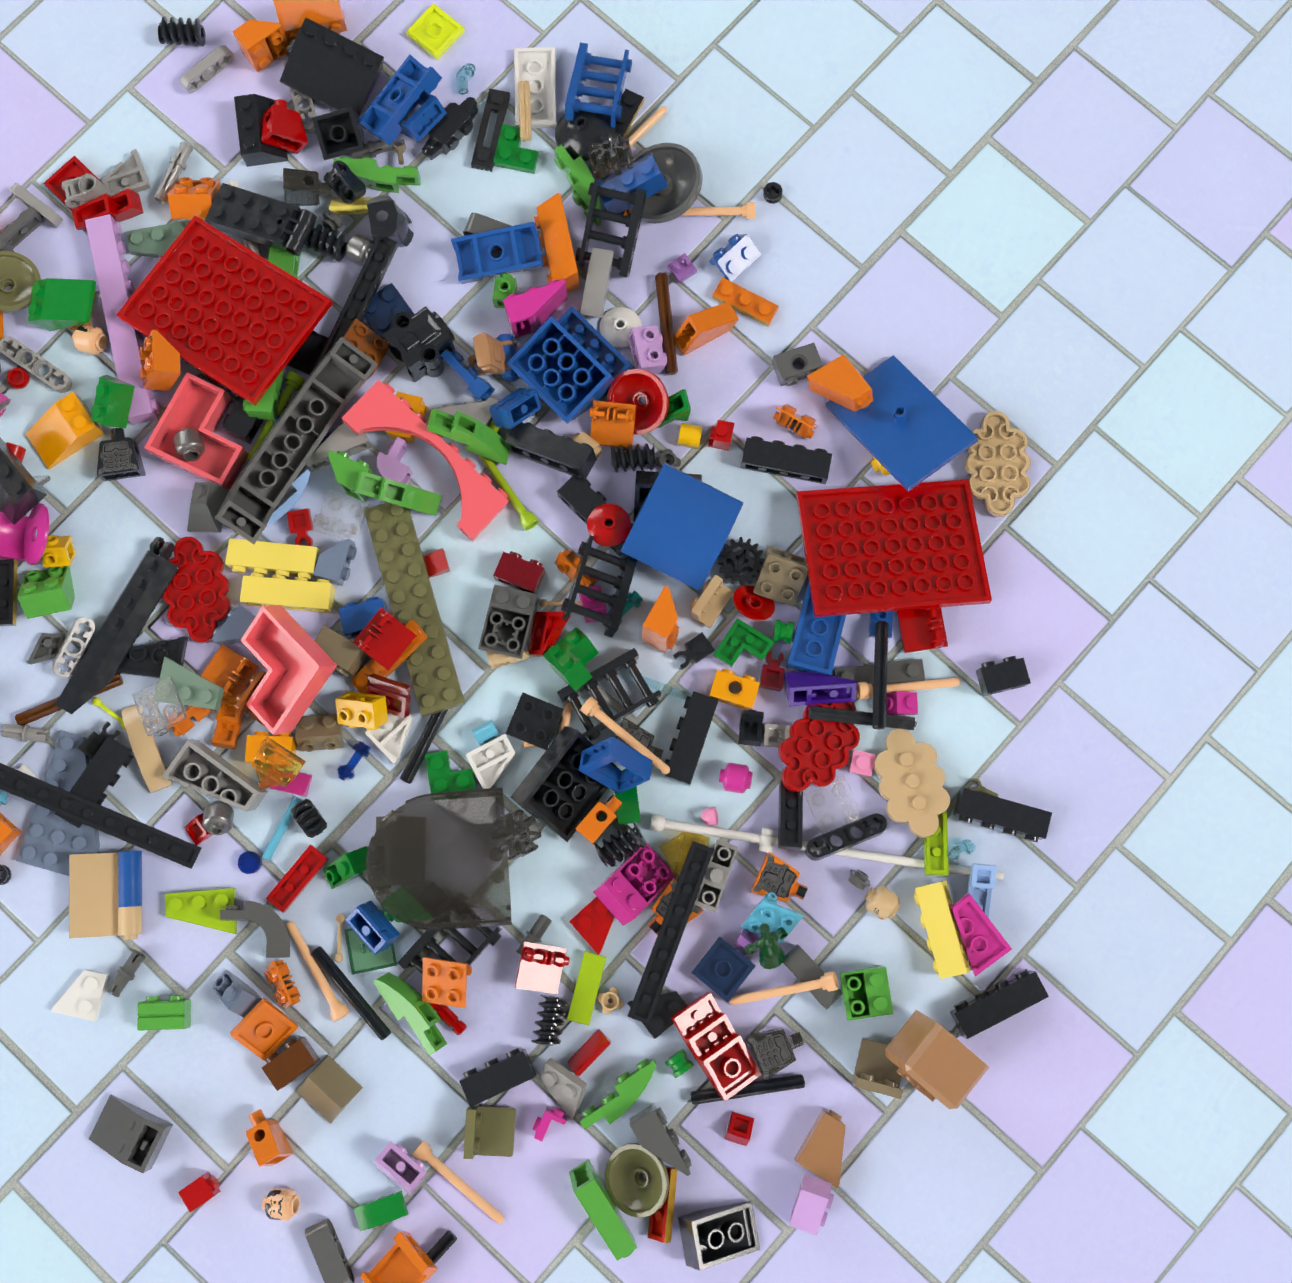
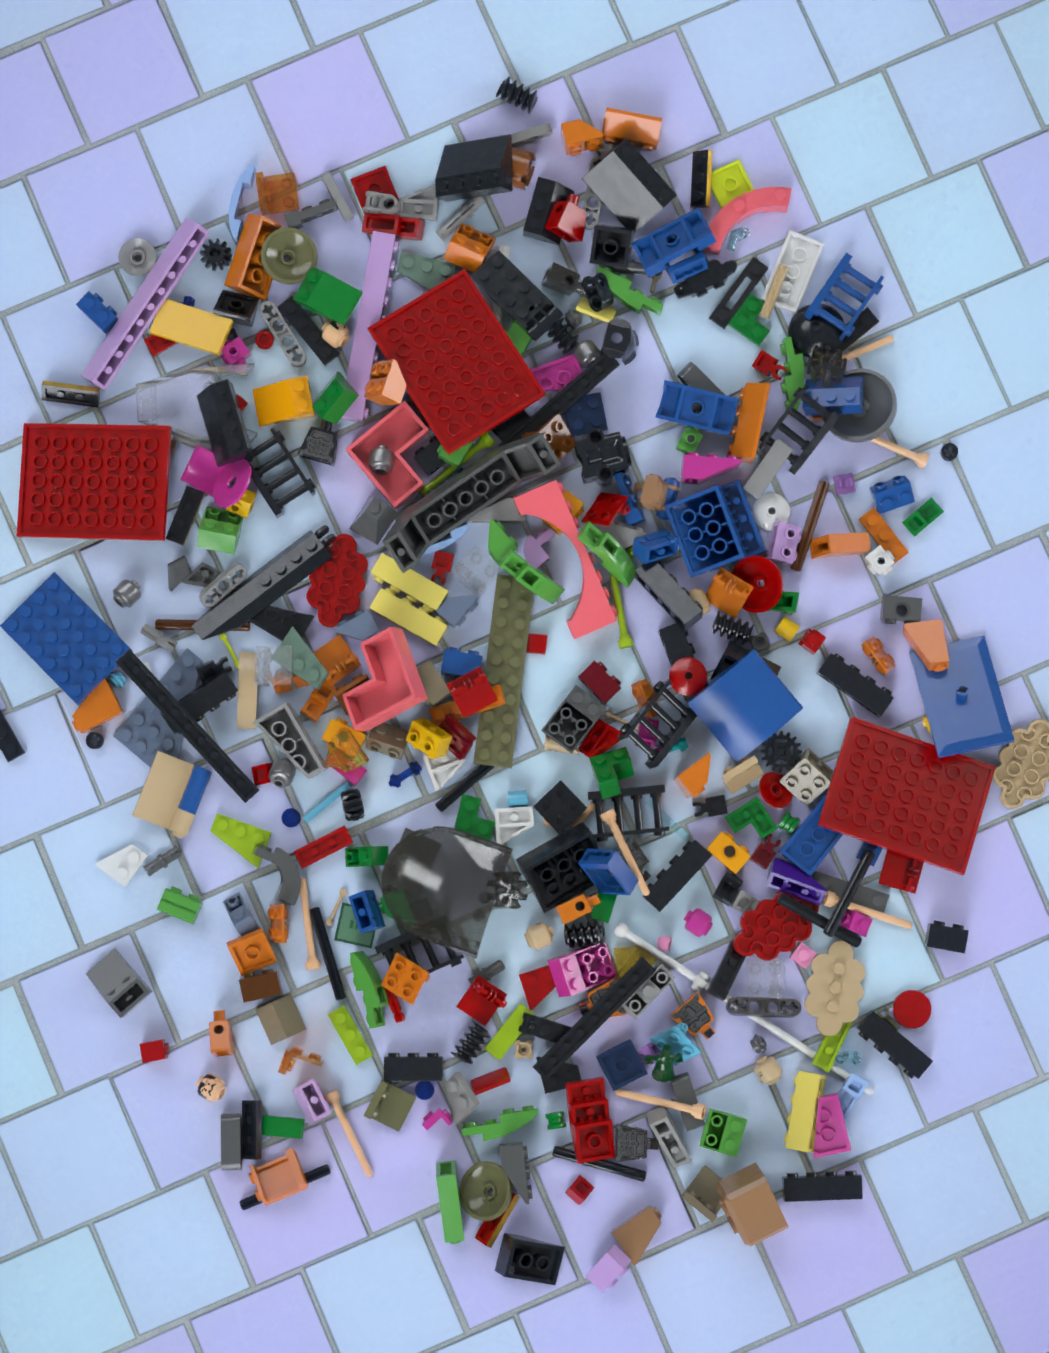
camera: 25 degrees right, 5 degrees up
none -> dark grey piece [168,555,192,591]
none -> black plate [242,1100,262,1160]
none -> black fence [244,428,316,518]
none -> black plate [277,296,340,366]
none -> clear orange bracket [278,1046,325,1075]
none -> lime plate [328,1005,373,1065]
none -> clear blue tile [415,1081,434,1100]
none -> black slope [435,134,513,202]
none -> dark orange brick [512,147,536,190]
none -> black plate [518,1012,571,1043]
none -> tan head [524,922,554,950]
none -> dark pink wing [530,354,582,391]
none -> red hinge [581,492,630,527]
none -> light grey slope [647,1106,692,1169]
none -> black plate [690,149,713,209]
none -> coral brick [702,187,792,255]
none -> red plate [752,350,787,380]
none -> white brick [865,545,895,577]
none -> red tile [892,990,931,1029]
none -> green slope [902,497,944,537]

